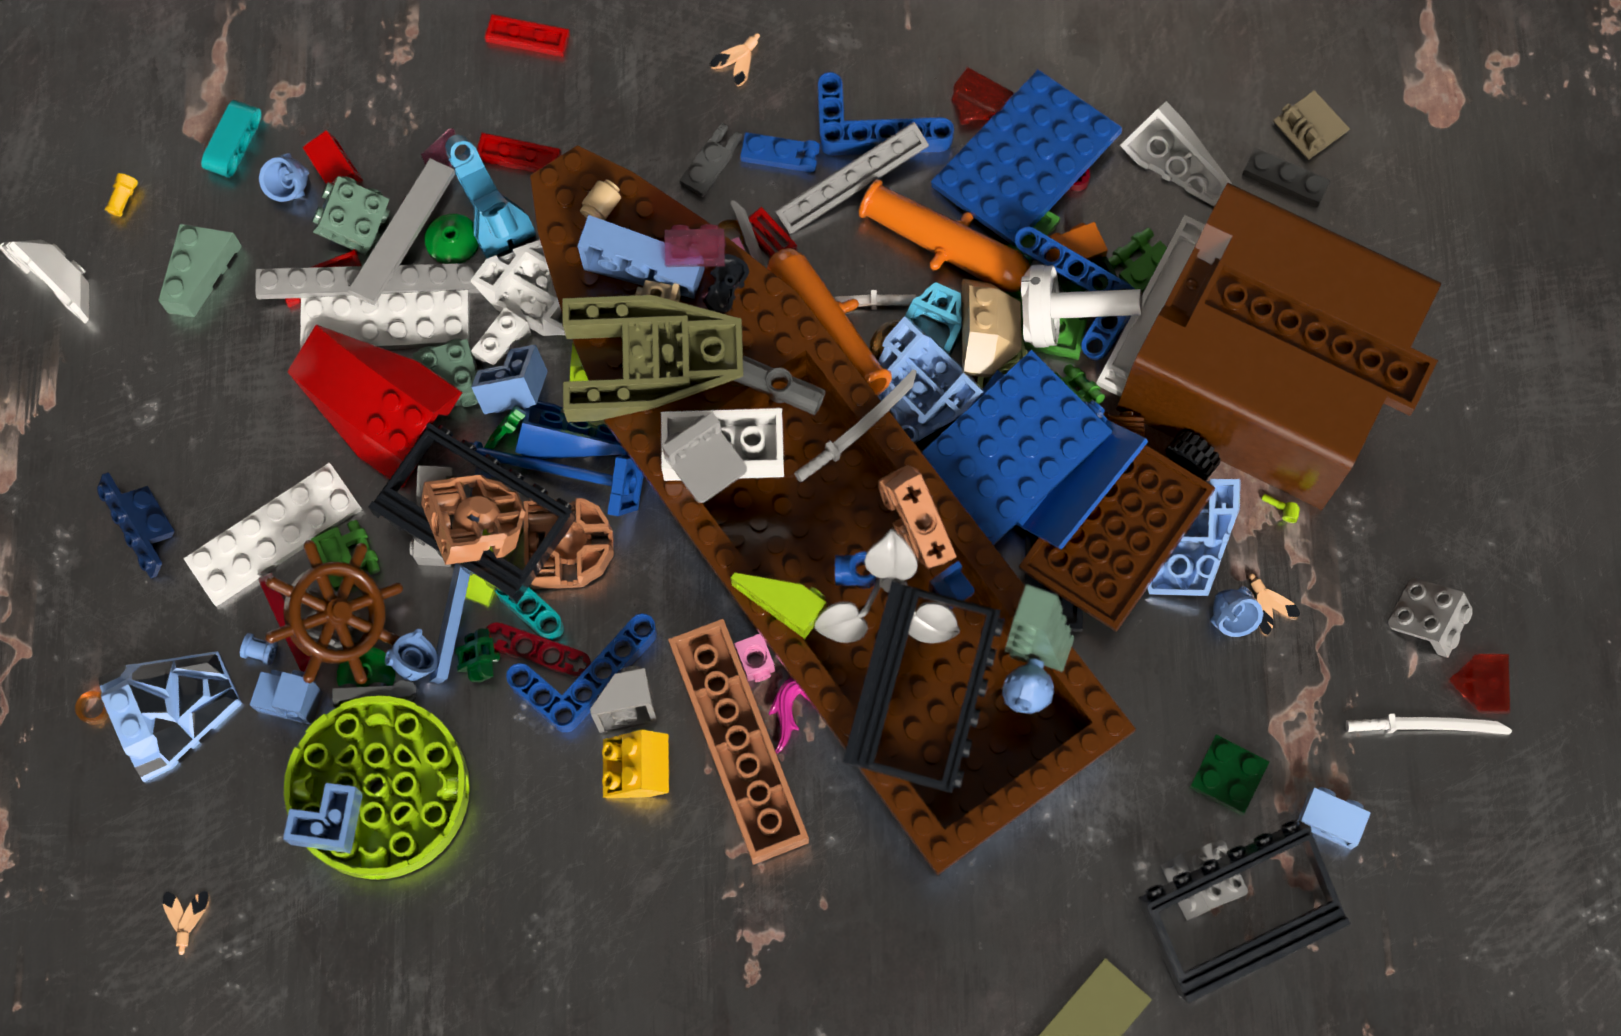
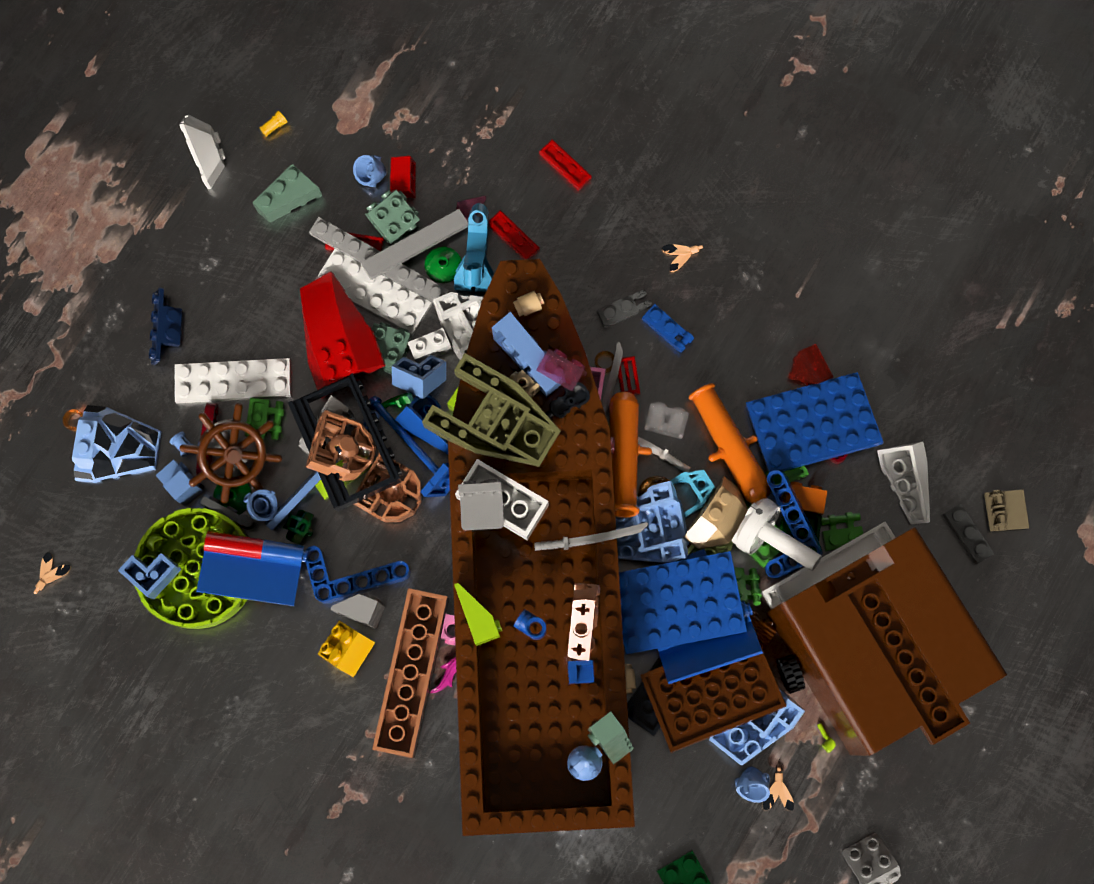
camera: 35 degrees right, 5 degrees up
teal beam [201,100,261,178] -> none
dark red beam [486,622,592,679] -> none
teal beam [494,587,564,641] -> none
dark grey piece [734,356,825,415] -> none
light grey tile [775,122,929,235] -> none
plant [815,529,960,643] -> none
blue beam [818,72,954,156] -> none
black window [843,581,1005,793] -> none
none -> blue door [196,531,308,606]
none -> clear brick [644,402,689,439]

